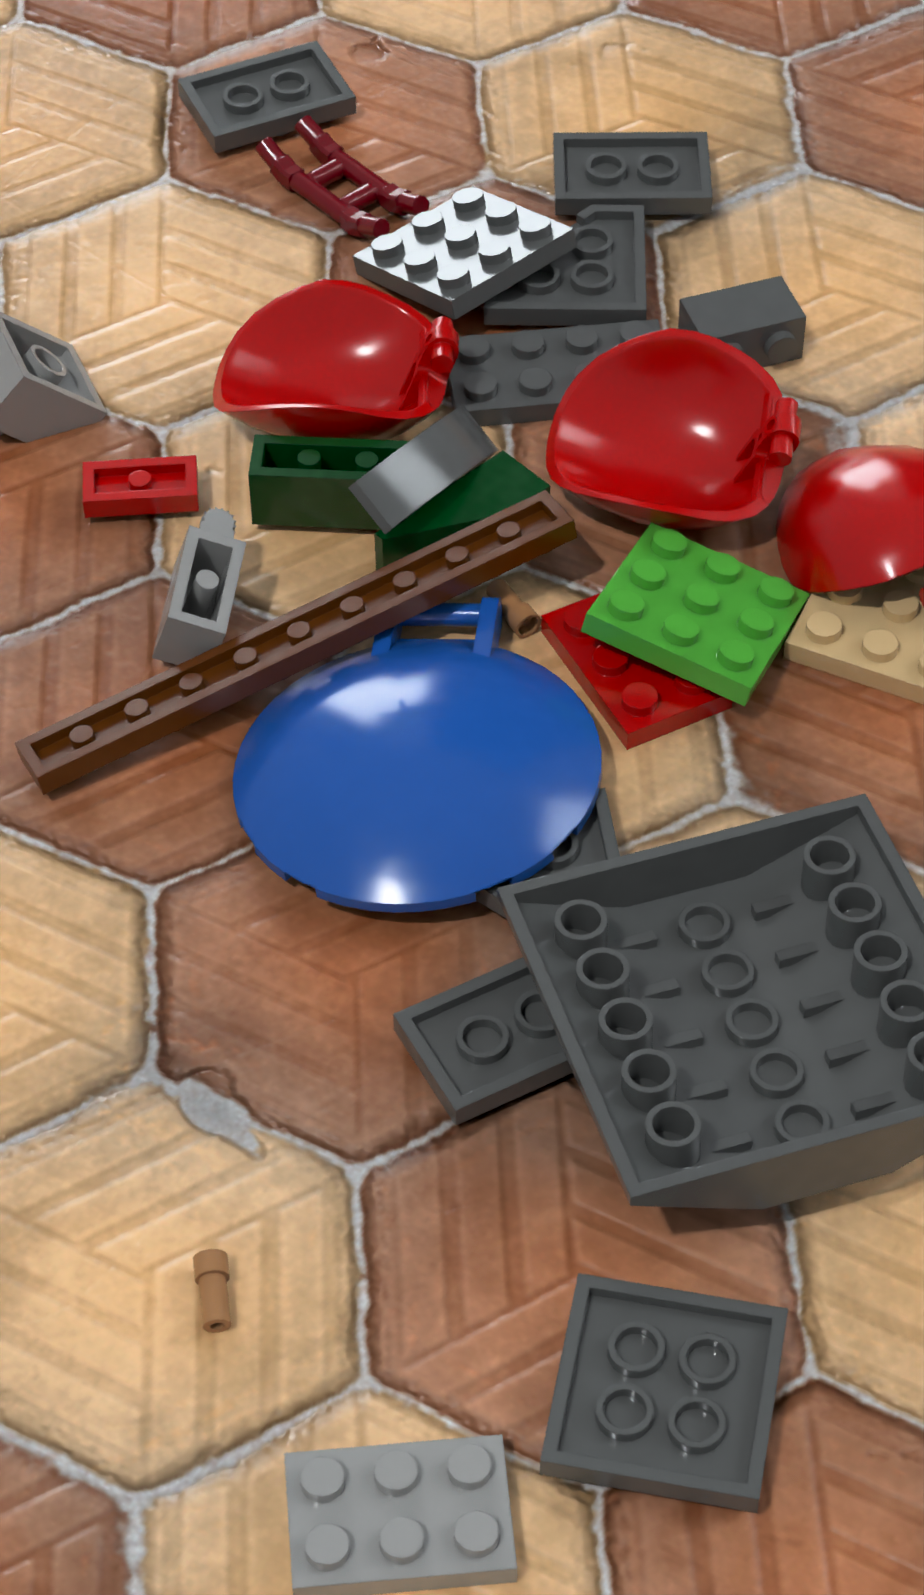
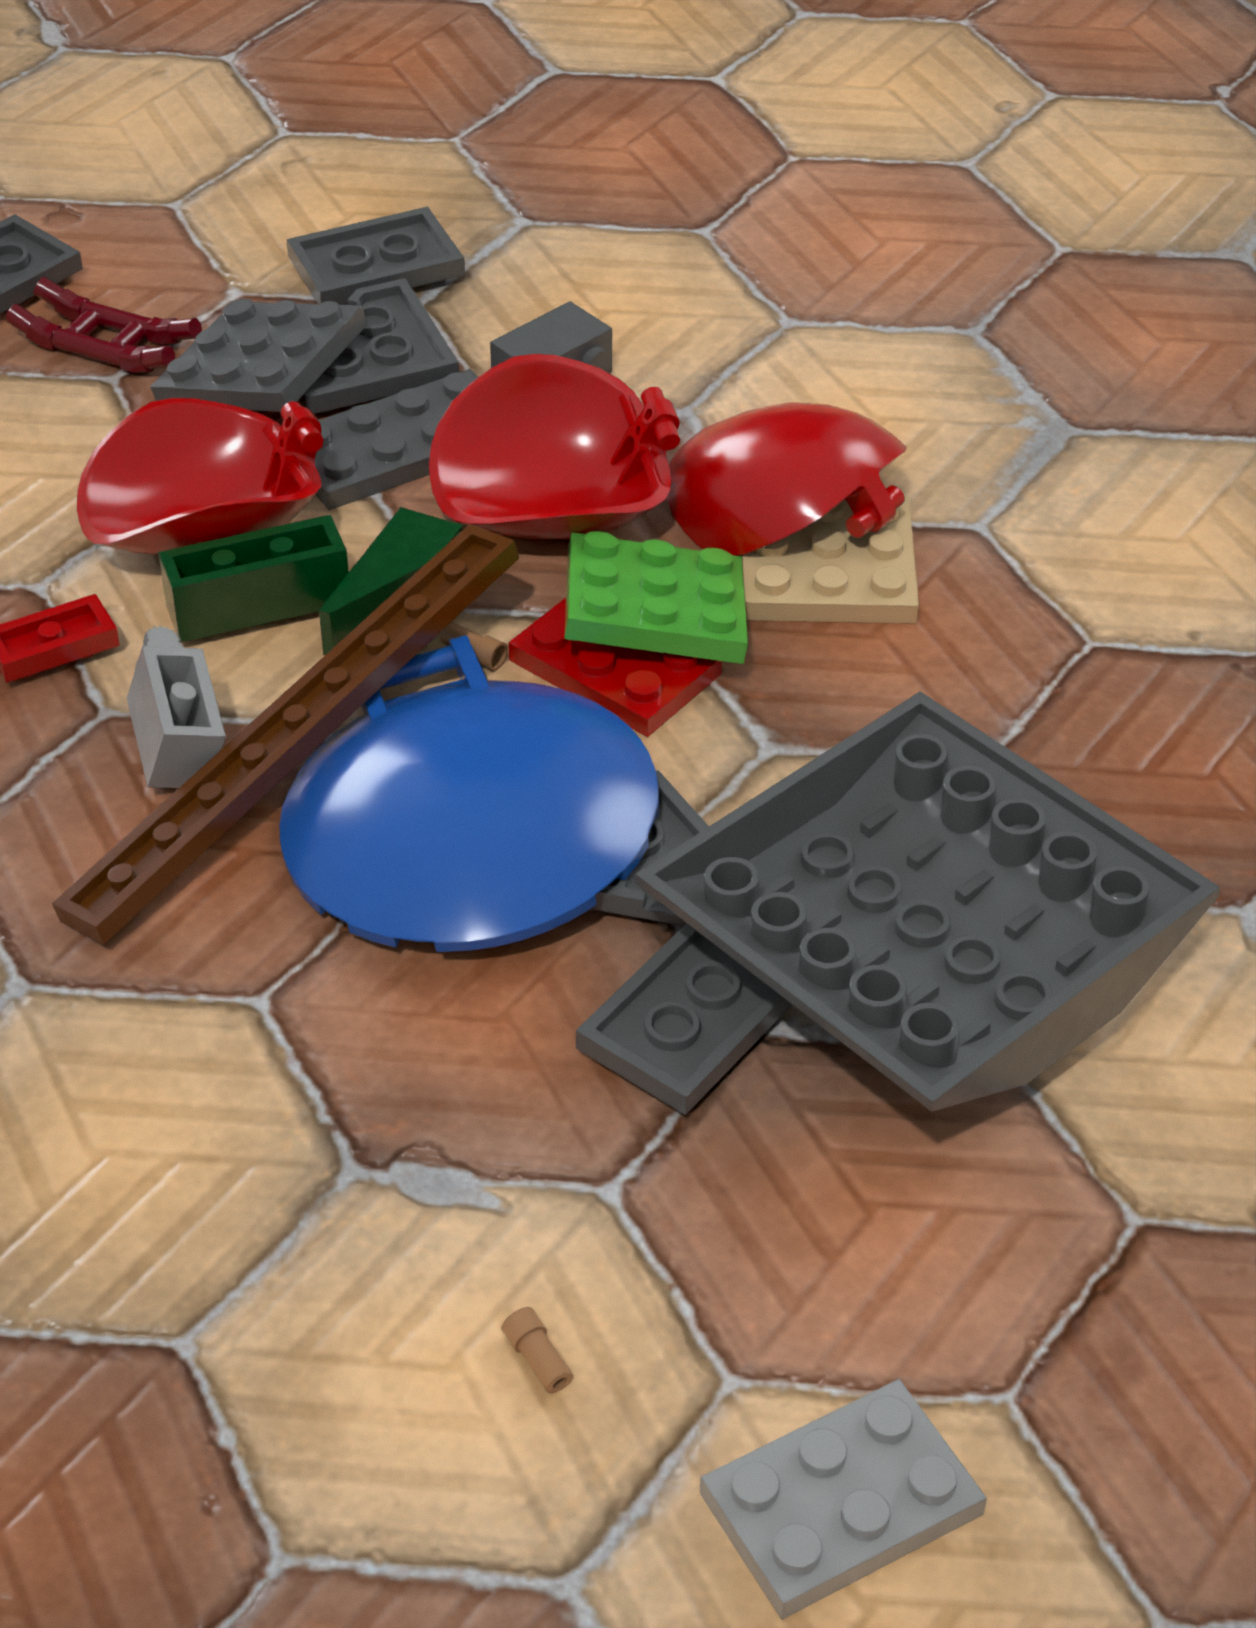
camera: 25 degrees left, 5 degrees down
dark grey slope [349,406,498,534] -> none
dark grey plate [540,1273,788,1513] -> none

